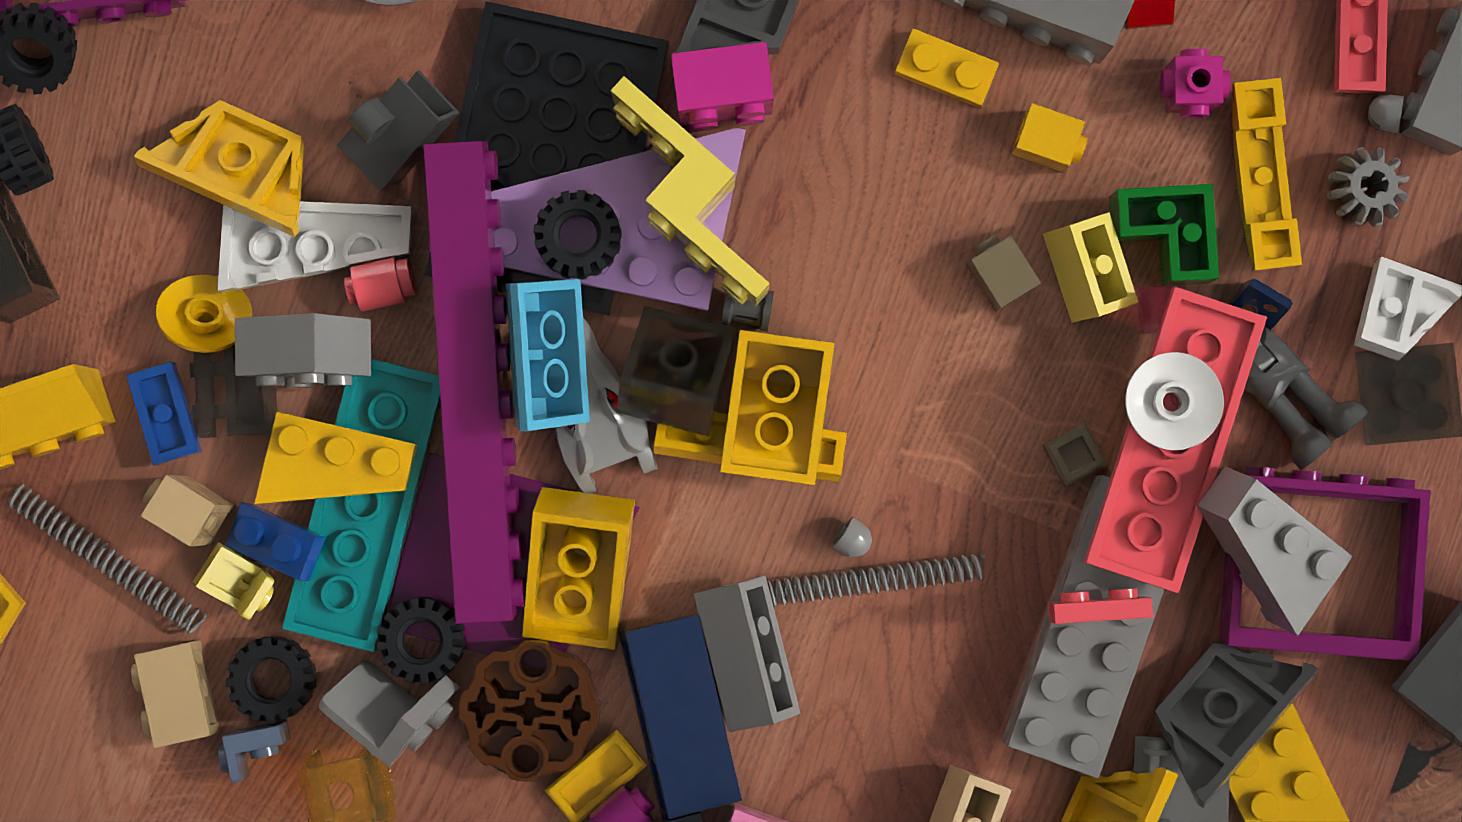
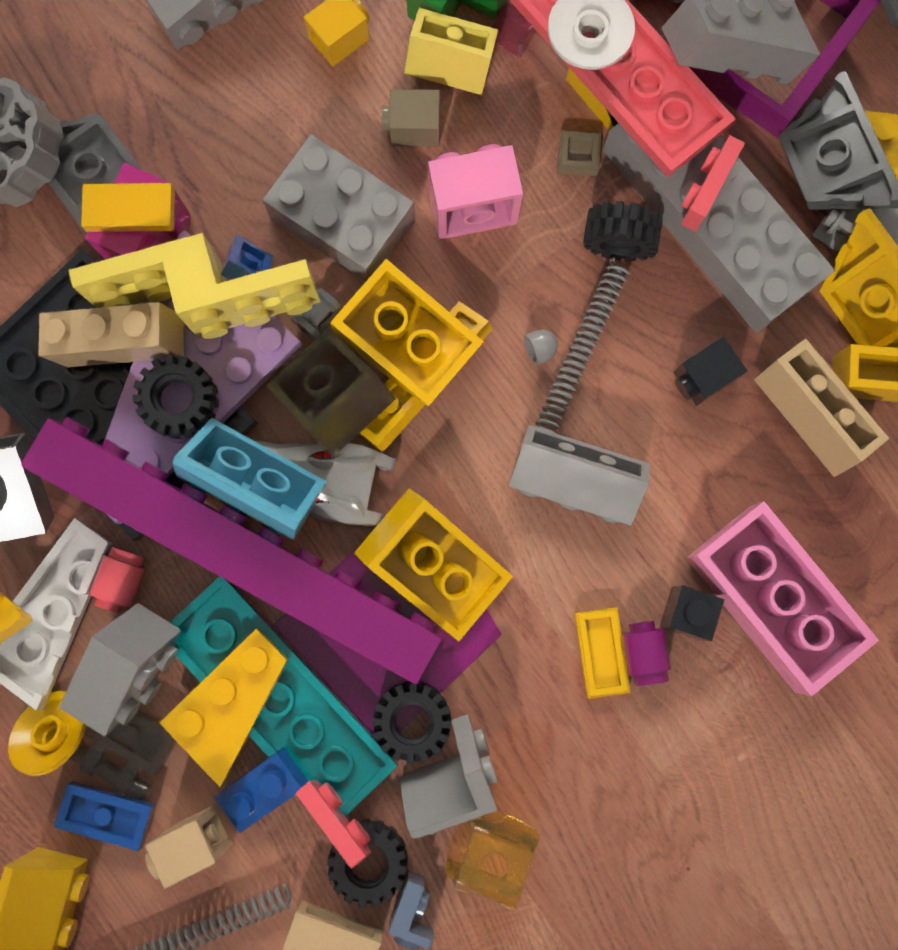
camera: 60 degrees left, 5 degrees down
light yellow bracket [193,542,274,620] -> none
reddish brown connector [459,639,601,782] -> none
dark blue brick [618,615,742,820] -> none
yellow plate [894,28,999,109] -> none
none -> tan brick [38,302,184,367]
none -> yellow tile [81,183,175,232]
none -> blue plate [221,235,273,281]
none -> light grey brick [262,134,415,282]
none -> coral plate [295,781,372,868]
none -> bright pink brick [428,144,523,240]
none -> black tyre [583,201,663,261]
none -> black brick [673,336,748,406]

